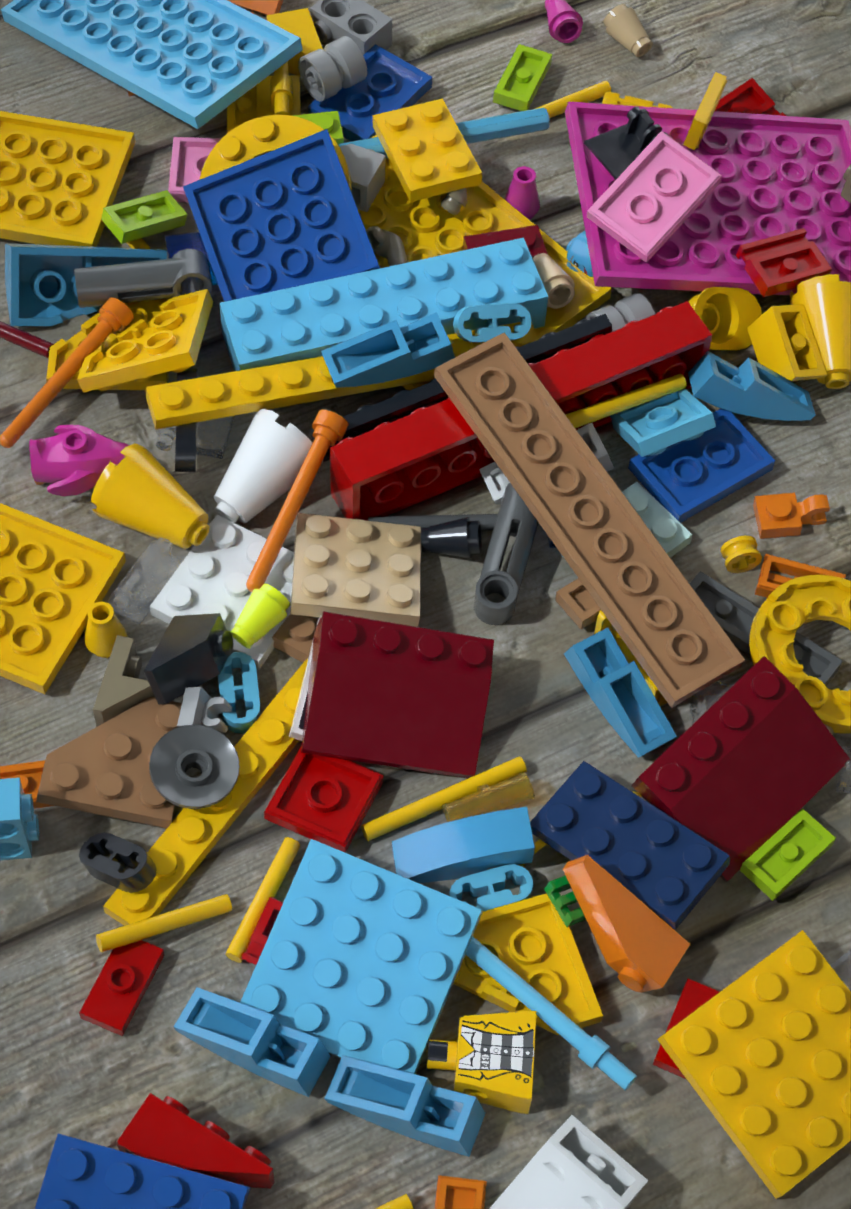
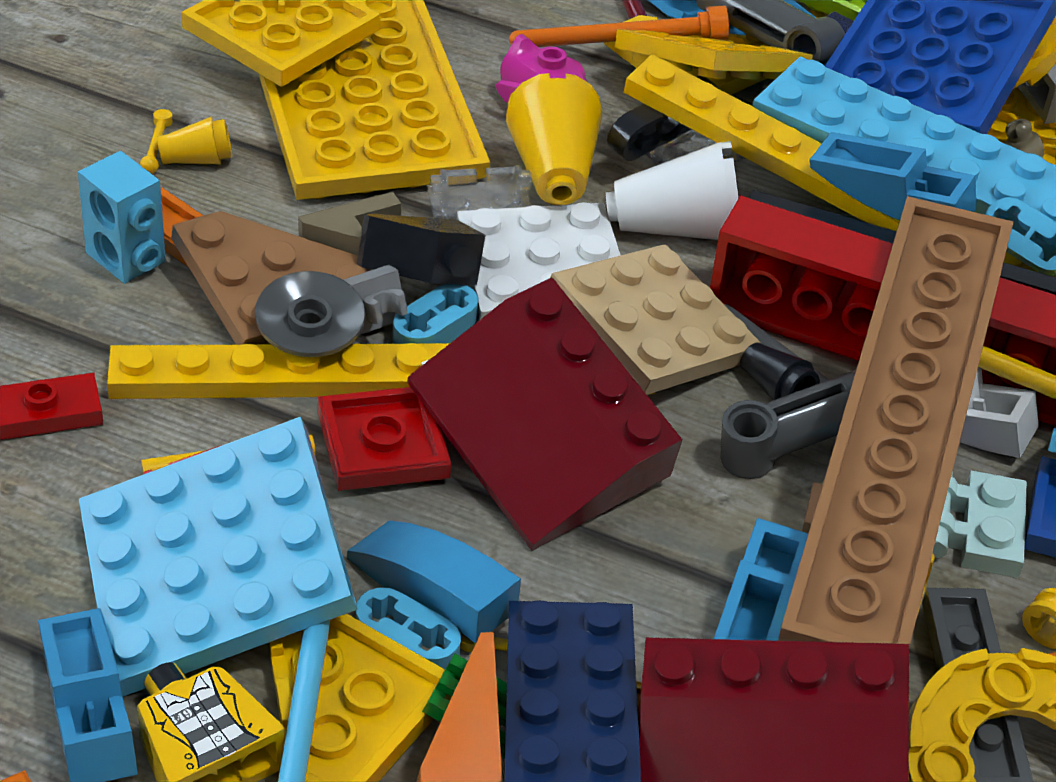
camera: 50 degrees right, 15 degrees down
black beam [79,832,157,893] -> none
yellow cone [84,602,127,658] -> none
yellow bar [96,894,232,953] -> none
dark azure slope [174,987,331,1097] -> none
neon yellow cone [230,583,291,649] -> none
orange piece [246,409,349,592] -> none
yellow bar [361,756,527,841] -> none
clear yellow pin [442,772,535,822] -> none

